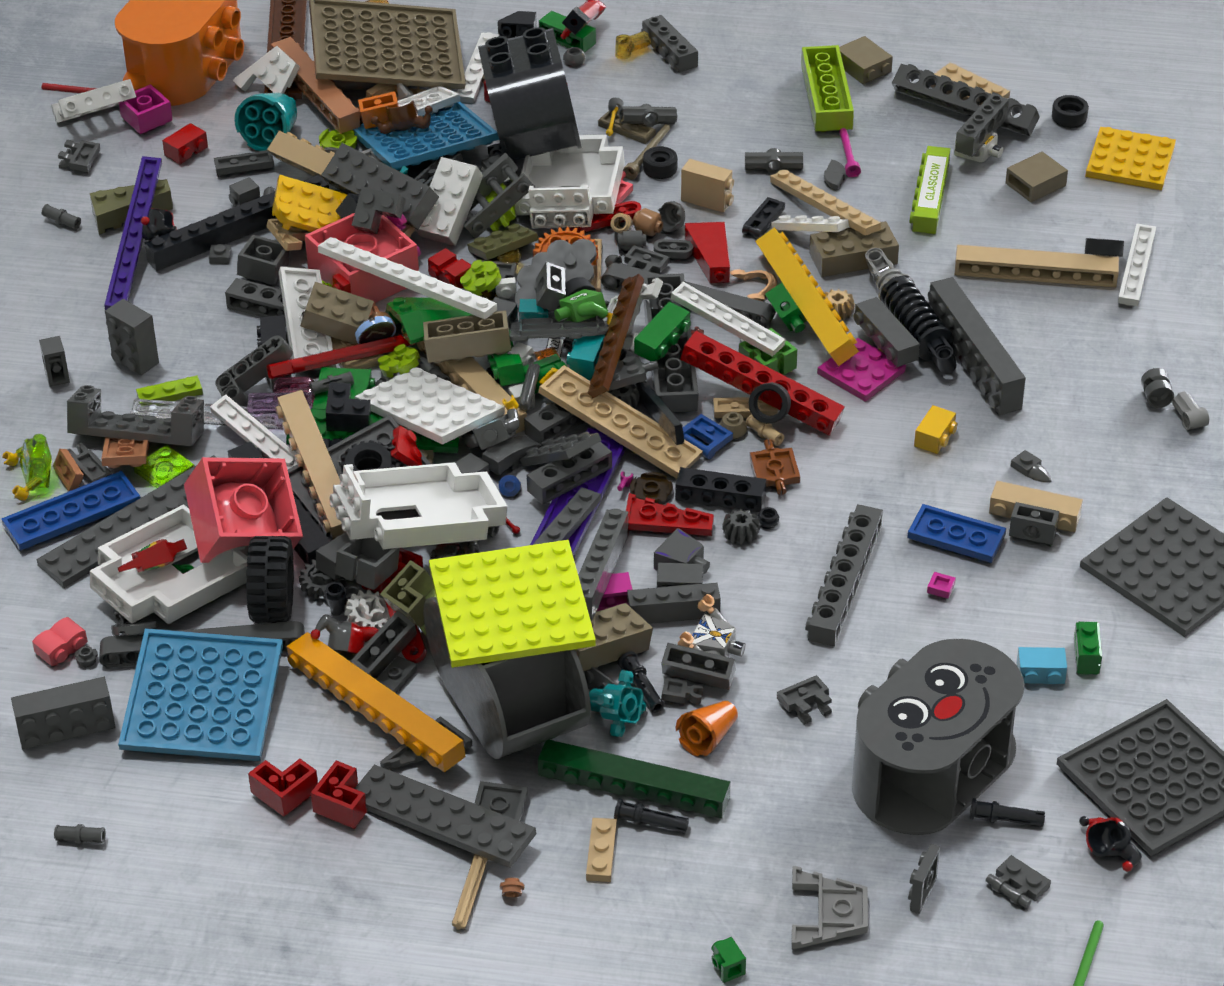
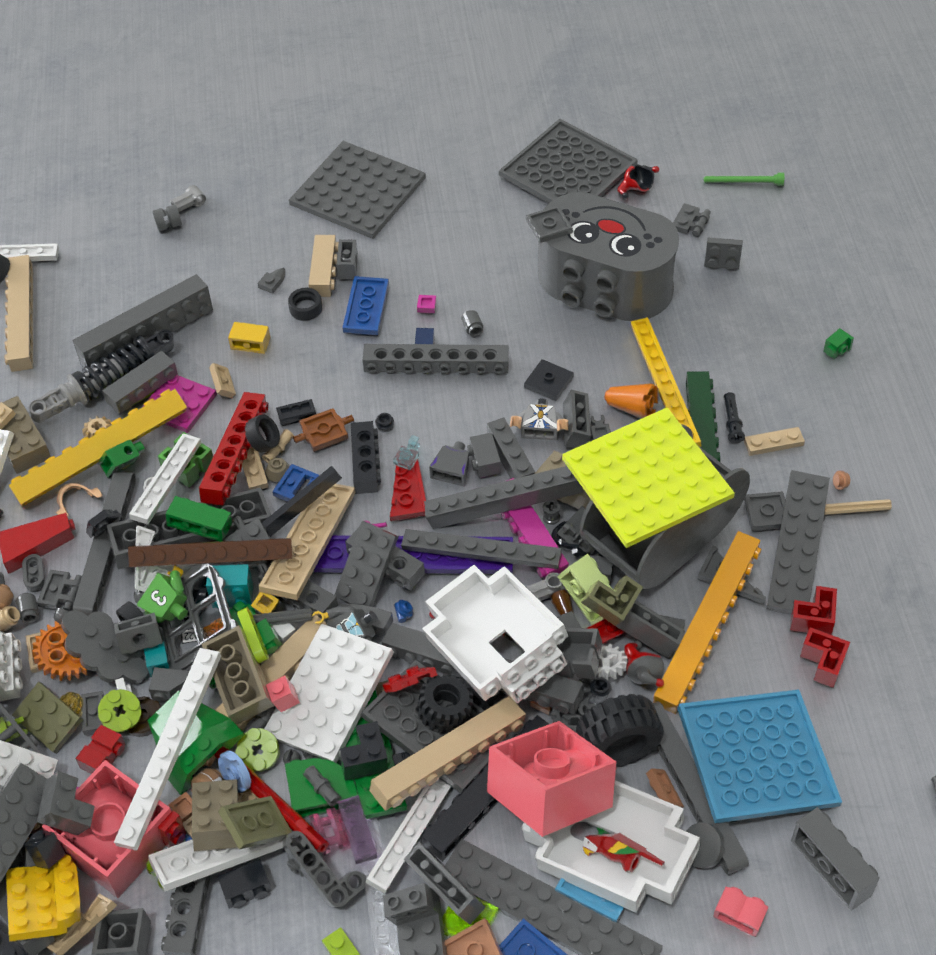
camera: 105 degrees left, 10 degrees up
dark grey plate [75,646,98,667] -> none
dark brown tile [630,472,673,505] -> none
dark grey gear [722,508,760,545] -> none
dark grey plate [777,675,832,725] -> none
light grey wing [792,866,868,949] -> none
medium azure brick [1016,647,1067,684] -> none
green brick [1074,621,1102,675] -> none
none -> black wing [86,509,121,538]
none -> tan plate [209,363,236,399]
none -> olive plate [218,796,292,850]
none -> lime beam [237,607,269,664]
none -> coral brick [266,676,300,712]
none -> black plate [276,399,316,425]
none -> black tyre [288,287,322,321]
none -> clear light blue plate [393,435,420,470]
none -> dark grey brick [404,842,485,925]
none -> dark blue brick [415,328,435,344]
none -> dark grey brick [461,310,483,337]
none -> black plate [524,359,574,401]
none -> dark grey tile [526,205,573,243]
none -> yellow plate [631,317,701,447]
none -> nougat plate [646,768,684,808]

